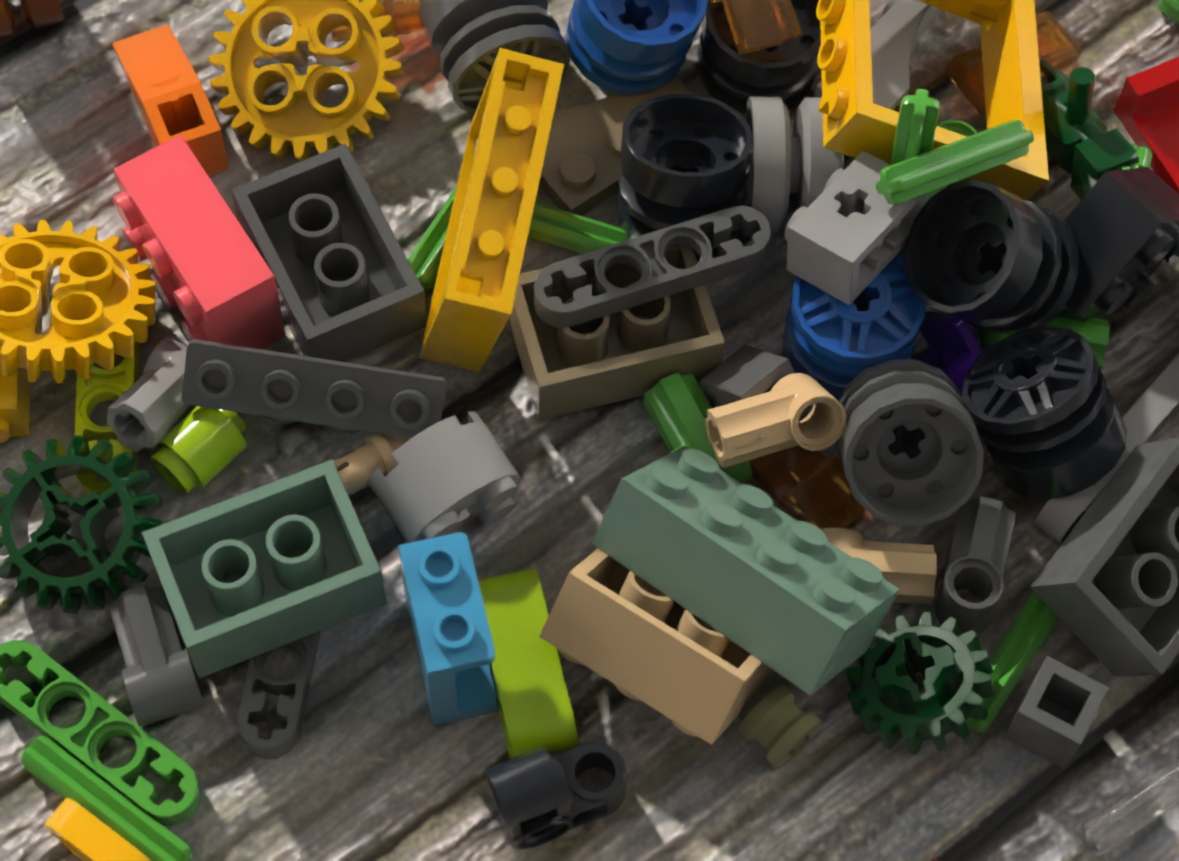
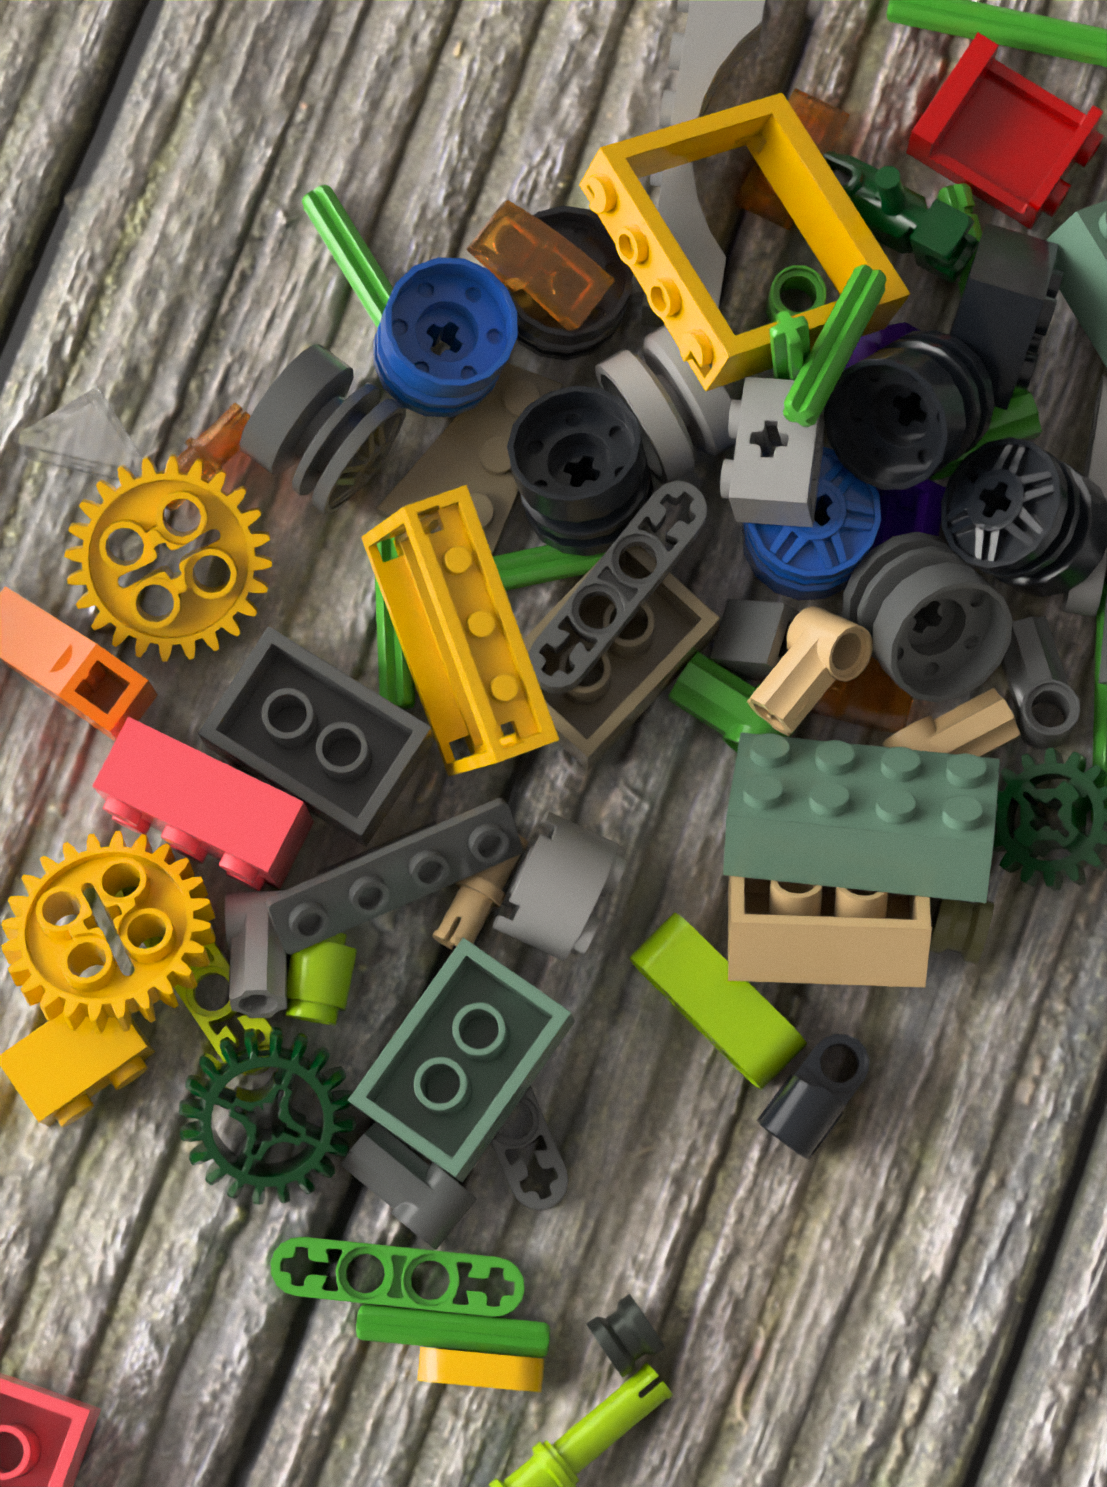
camera: 25 degrees left, 15 degrees up
dark azure panel [398,532,498,726] -> none

